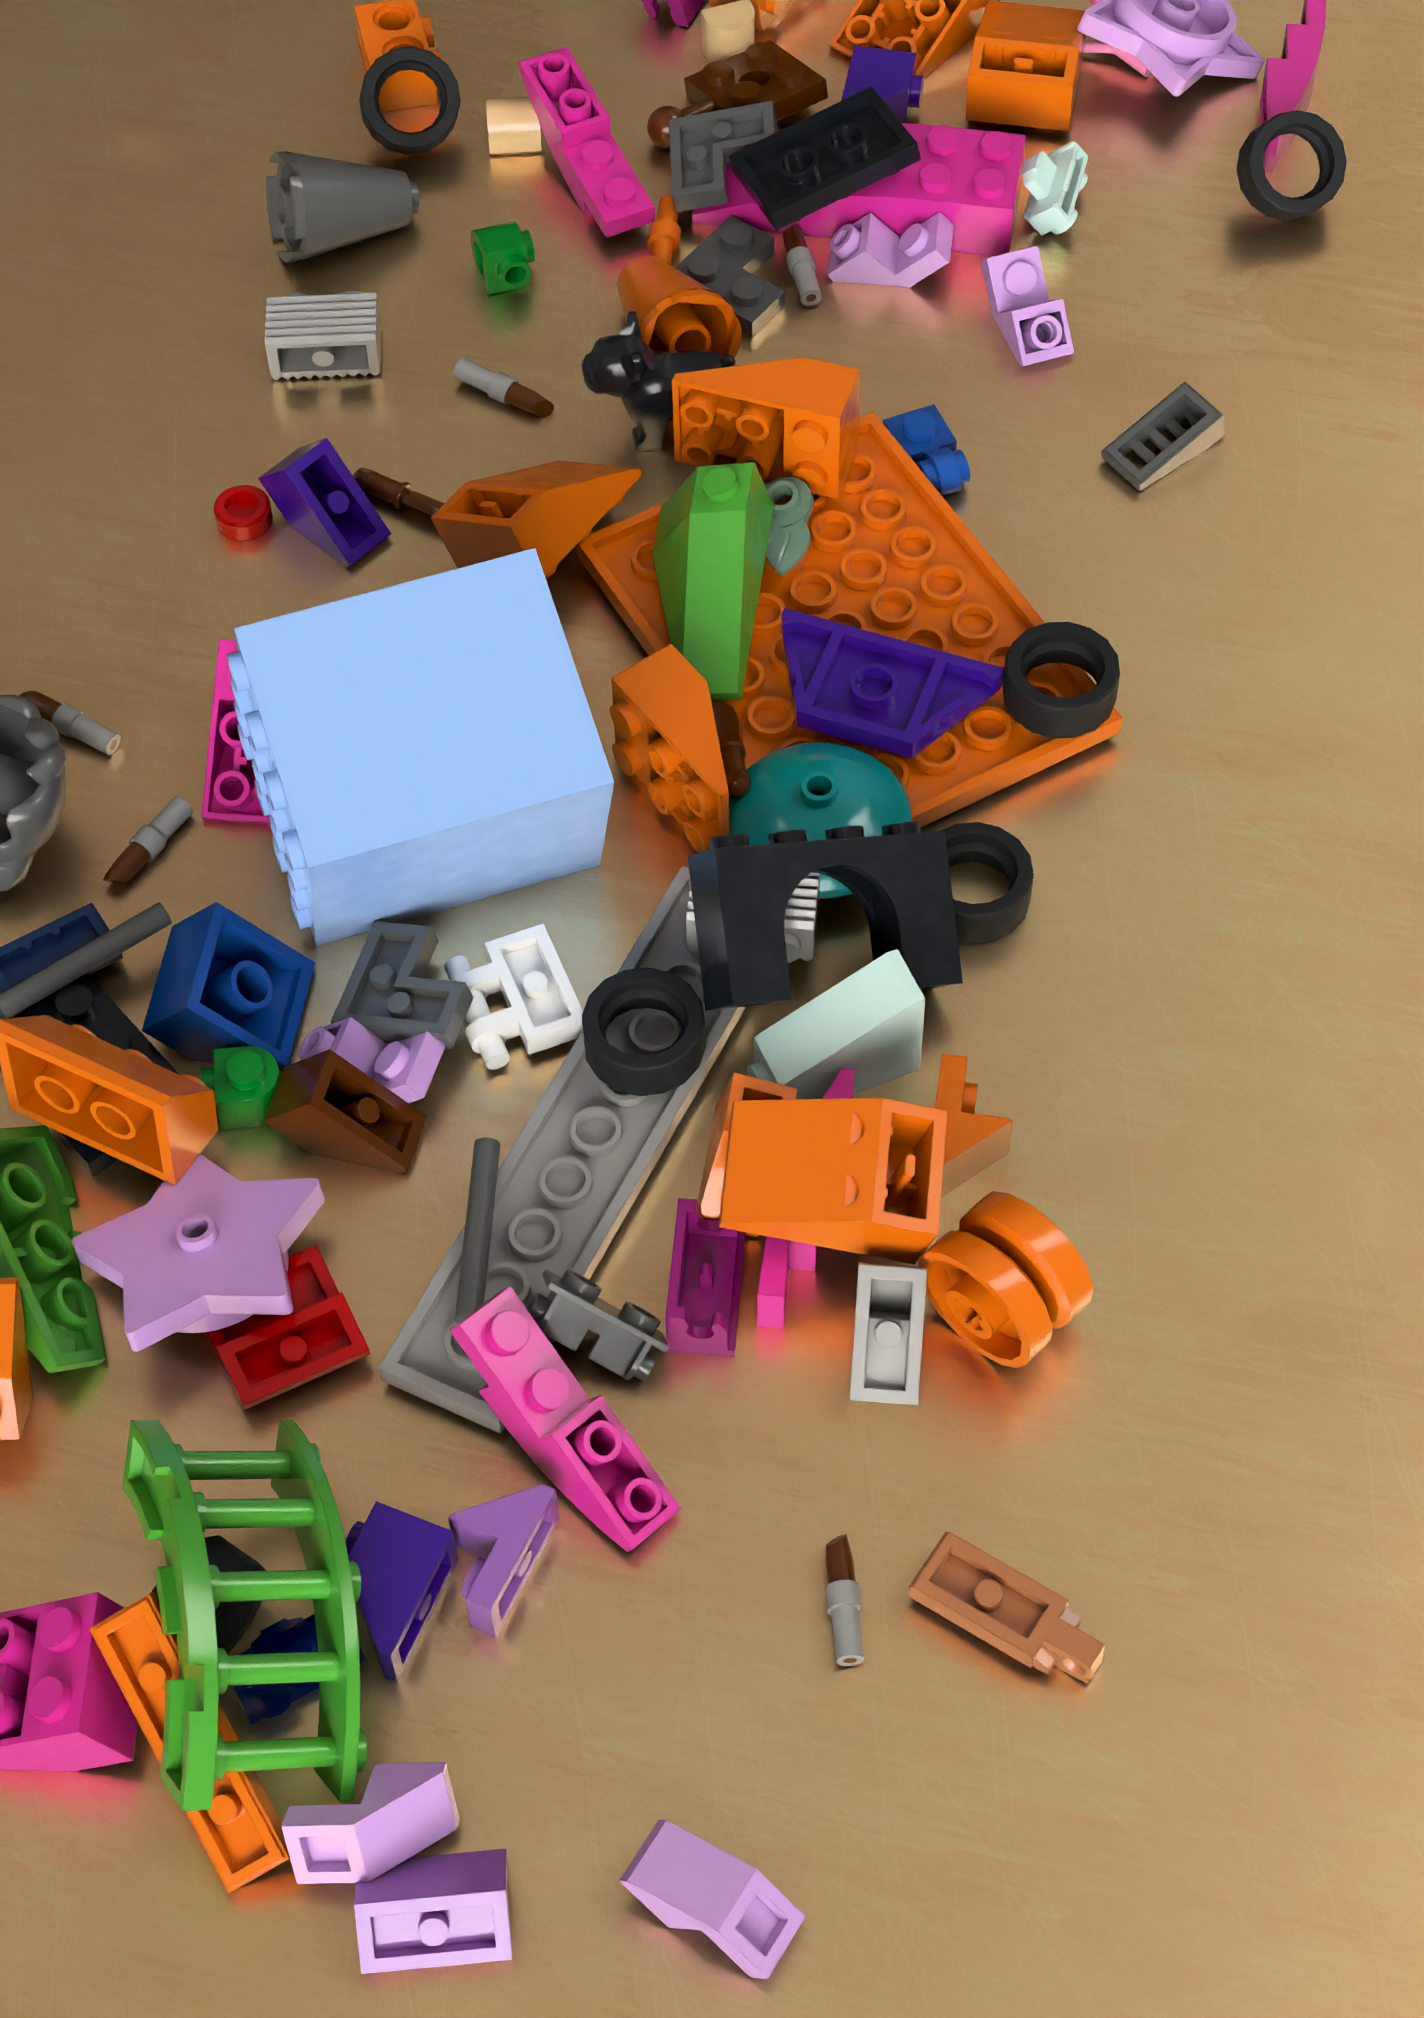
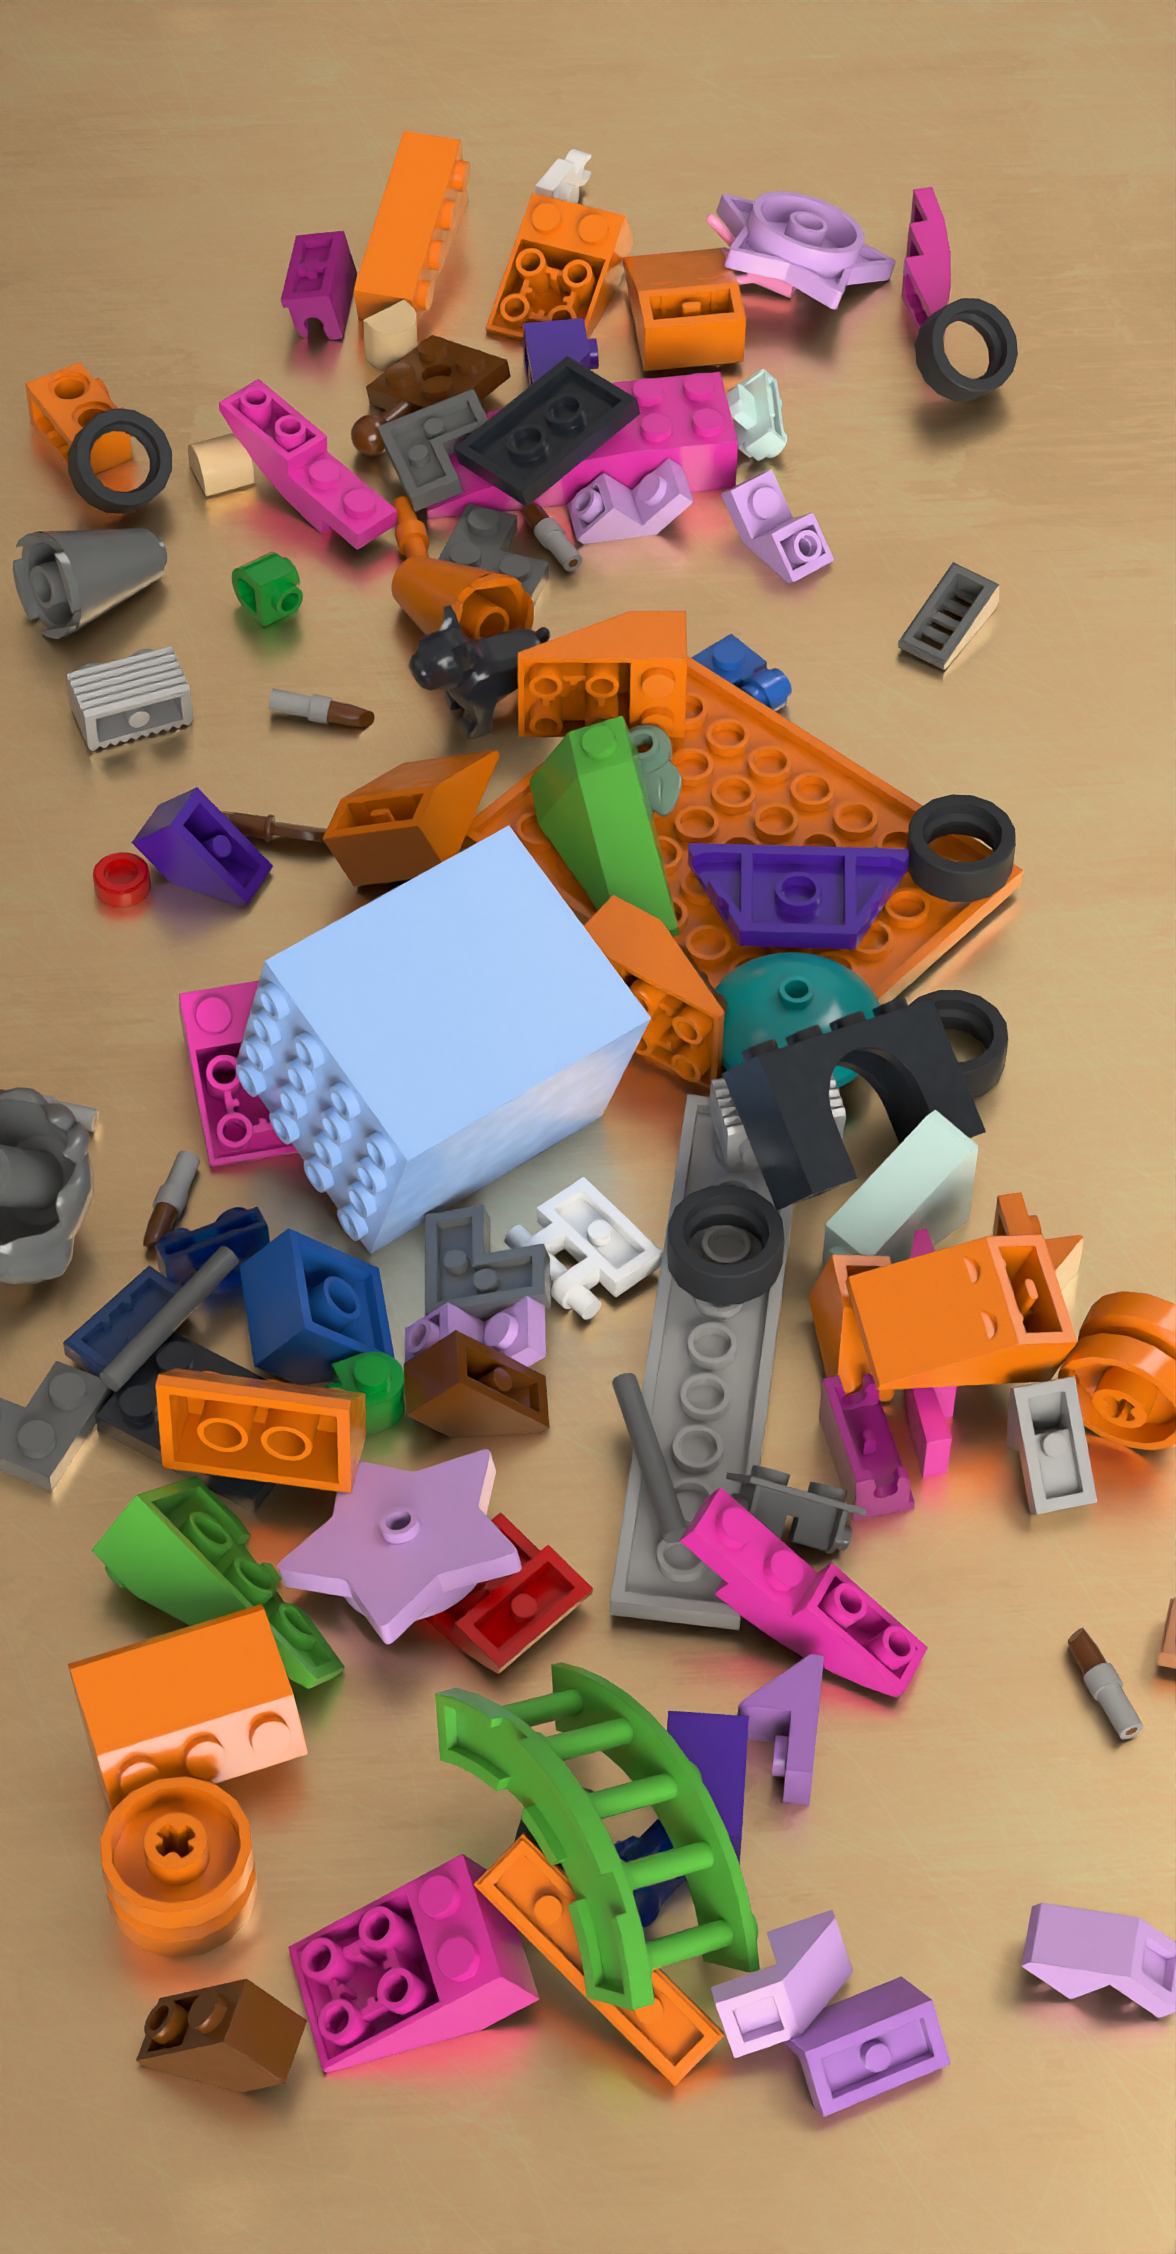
camera: 20 degrees left, 5 degrees down
none -> clear blue piece [155,1206,270,1295]

